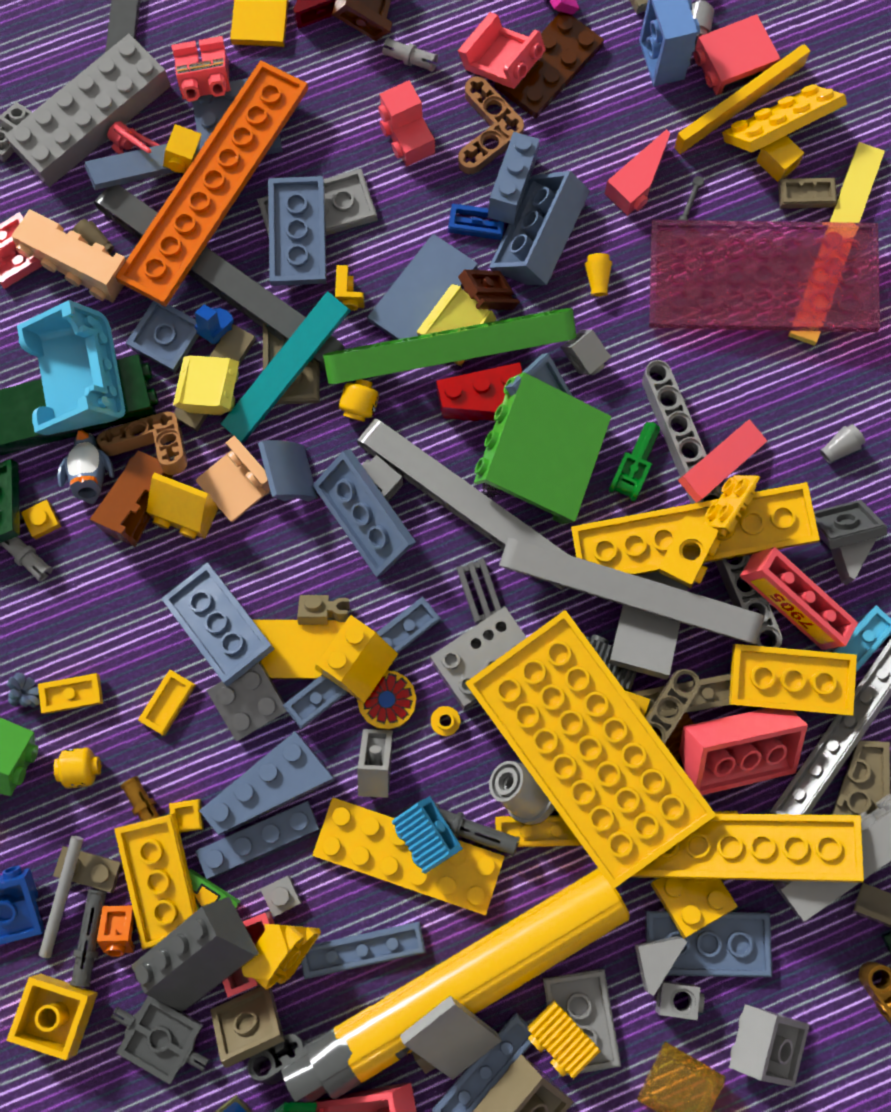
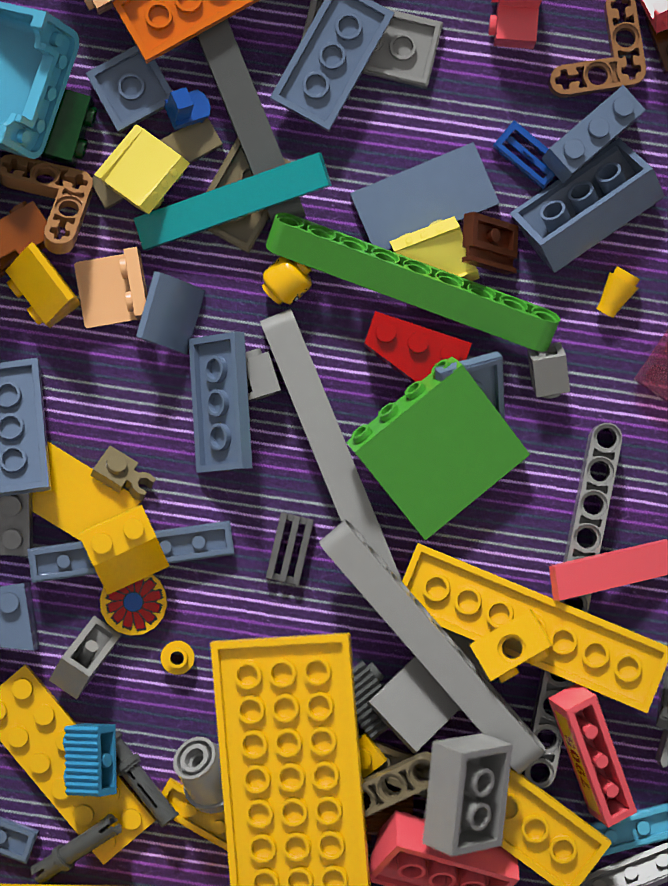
camera: 30 degrees right, 10 degrees up
yellow bracket [335,265,365,311] -> none
light grey piece [430,606,527,711] -> none
green connector [608,422,660,503] -> none
yellow hinge [704,475,760,537] -> none
none -> dark grey pin [30,814,122,884]
none -> light grey brick [423,733,513,856]

